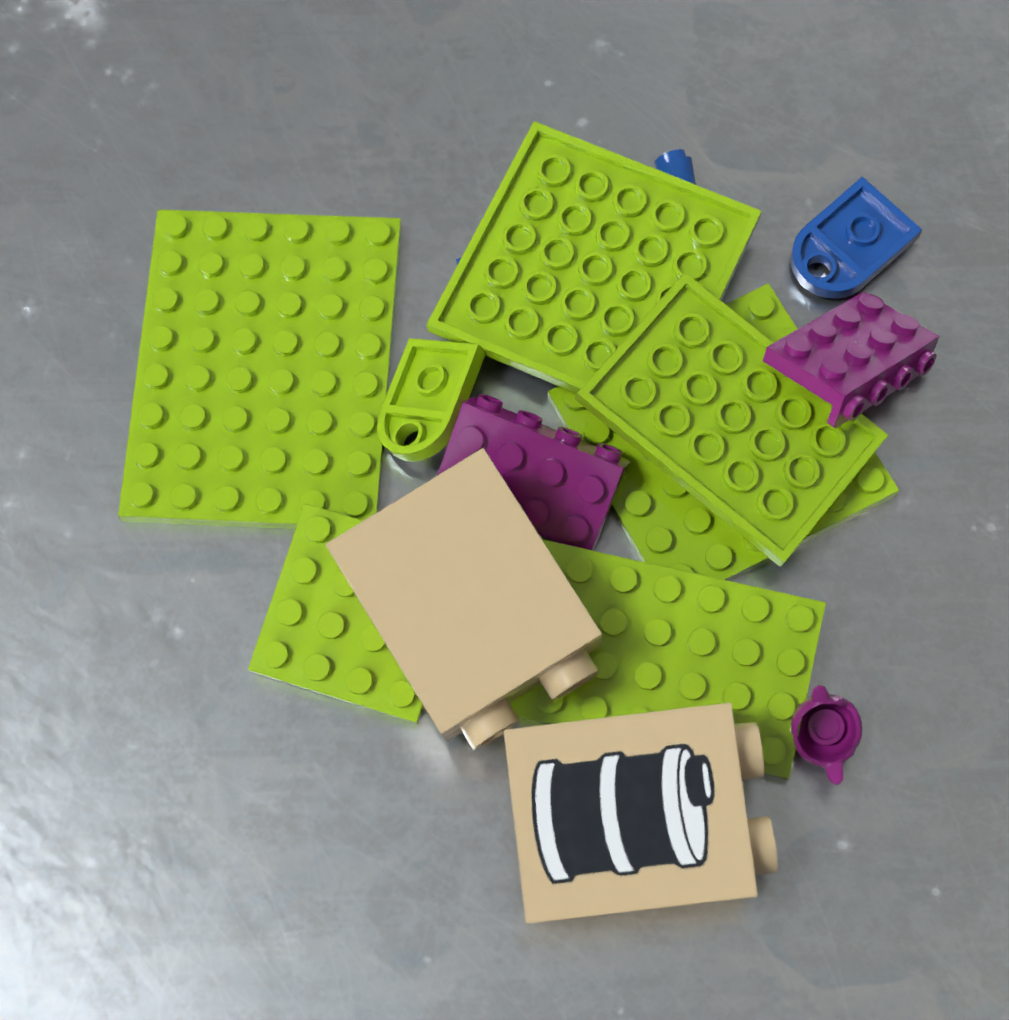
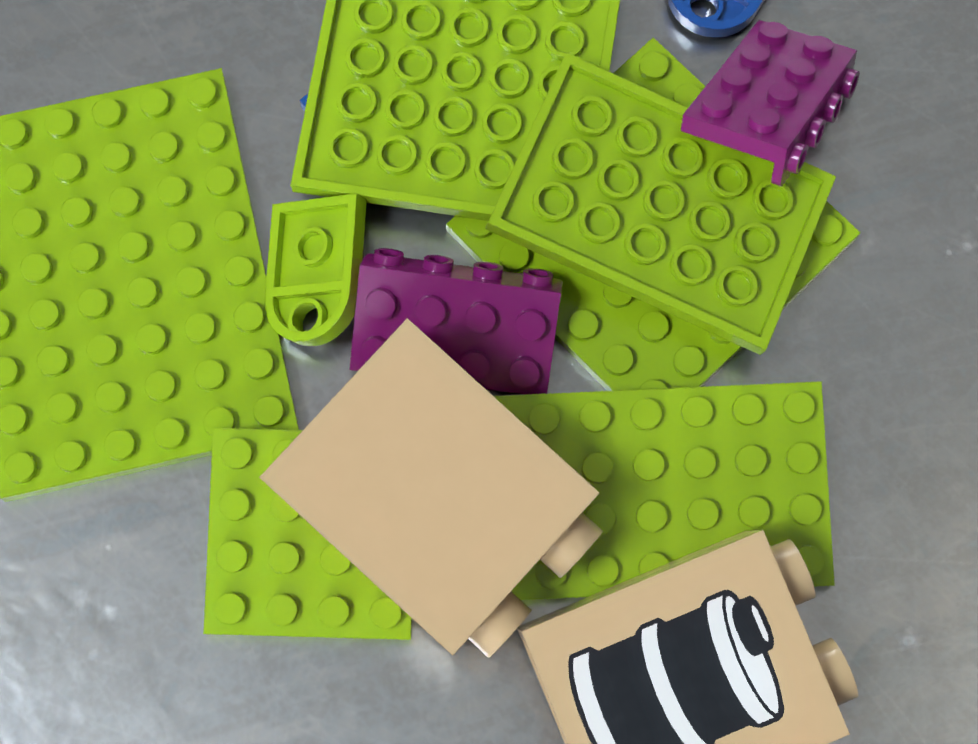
camera: 20 degrees left, 5 degrees up
magenta hair [791,685,862,785] -> none

